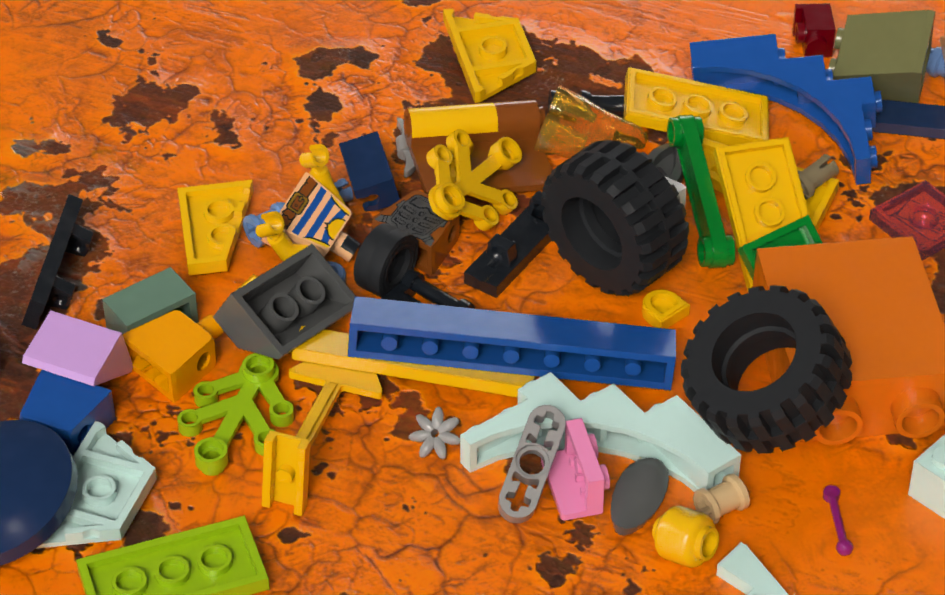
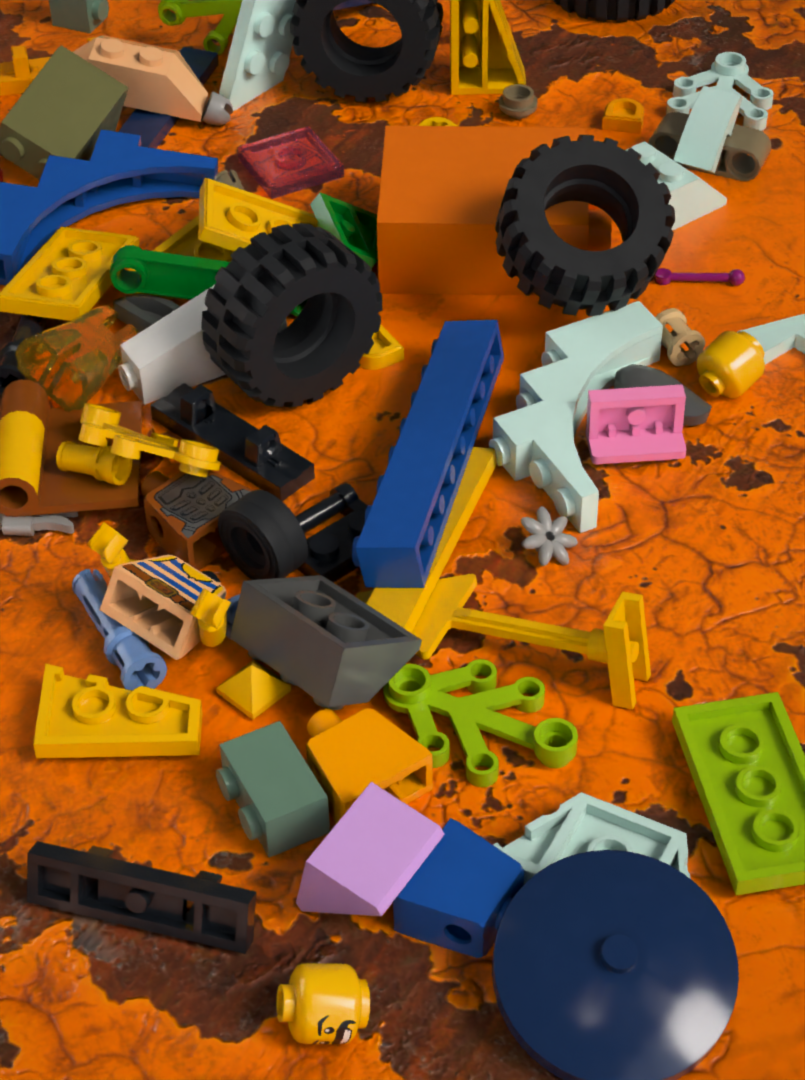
camera: 80 degrees left, 0 degrees up
dark blue hinge [339,131,400,212] -> none
light grey beam [498,405,566,523] -> none

